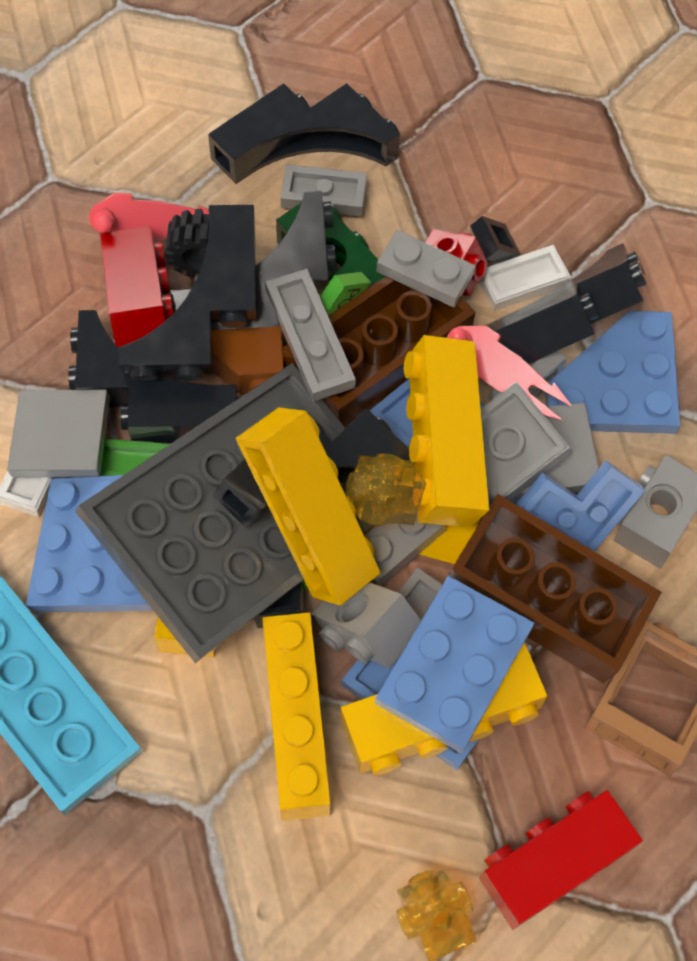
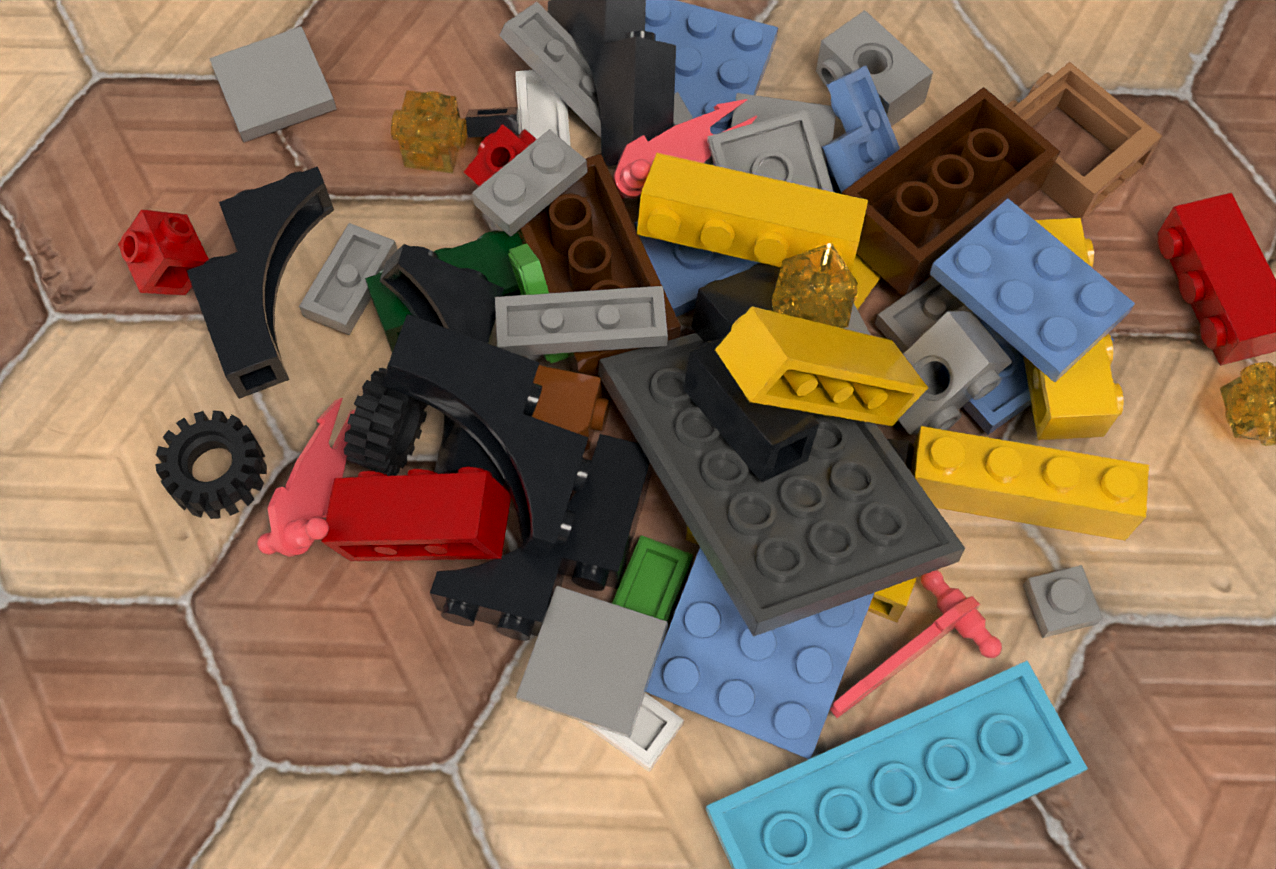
camera: 70 degrees left, 0 degrees up
none -> red brick [118,209,209,295]
none -> black tyre [155,410,267,519]
none -> light grey tile [209,26,337,142]
none -> clear yellow brick [391,90,467,173]
none -> light grey plate [499,2,601,138]
none -> coral piece [830,570,1002,718]
none -> light grey plate [1023,565,1103,638]

